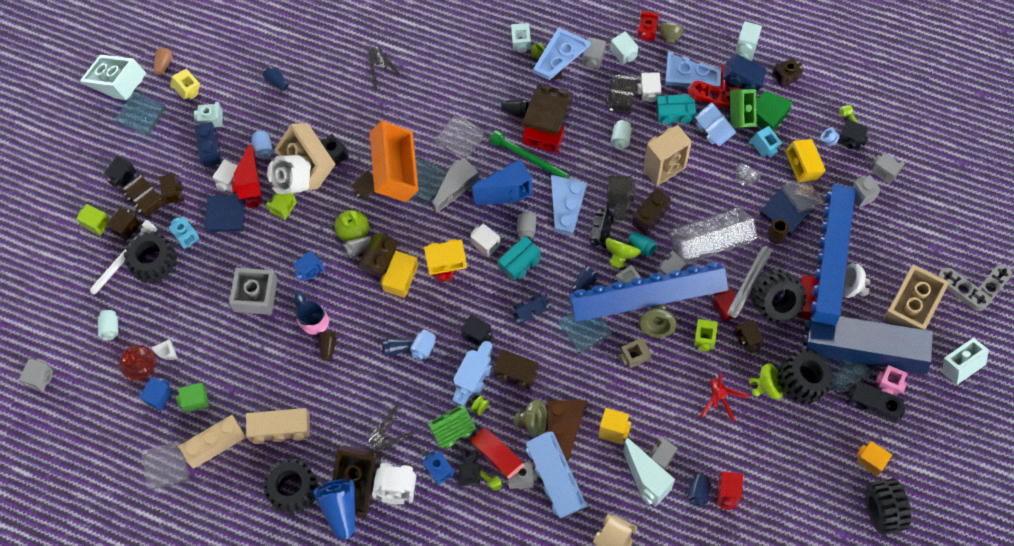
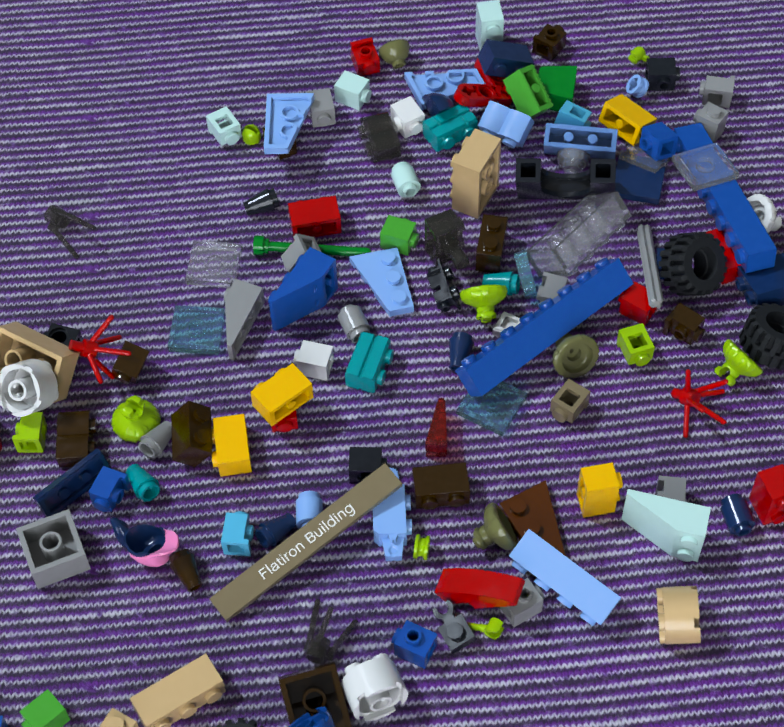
camera: 30 degrees left, 10 degrees down
orange piece [370,120,419,202] -> none
bright green brick [427,405,476,448] -> none
dark blue hinge [510,293,551,324] -> none
dark brown slope [522,84,574,135] -> none
dark brown brick [767,219,789,244] -> none
none -> dark blue tile [32,448,112,517]
none -> dark brown brick [56,410,98,467]
none -> red plant [69,315,132,384]
none -> teal cone [126,464,160,502]
none -> dark tan tile [209,463,402,622]
none -> medium azure brick [221,511,254,557]
none -> light grey brick [281,234,321,272]
none -> bright green brick [380,215,419,256]
none -> dark blue brick [422,93,455,117]
none -> clear red slope [425,398,447,457]
none -> clear light blue beam [514,250,537,299]
none -> black arch [515,158,616,200]
none -> medium blue brick [543,123,618,159]
none -> blue brick [639,122,679,161]
none -> clear tile [672,143,739,191]

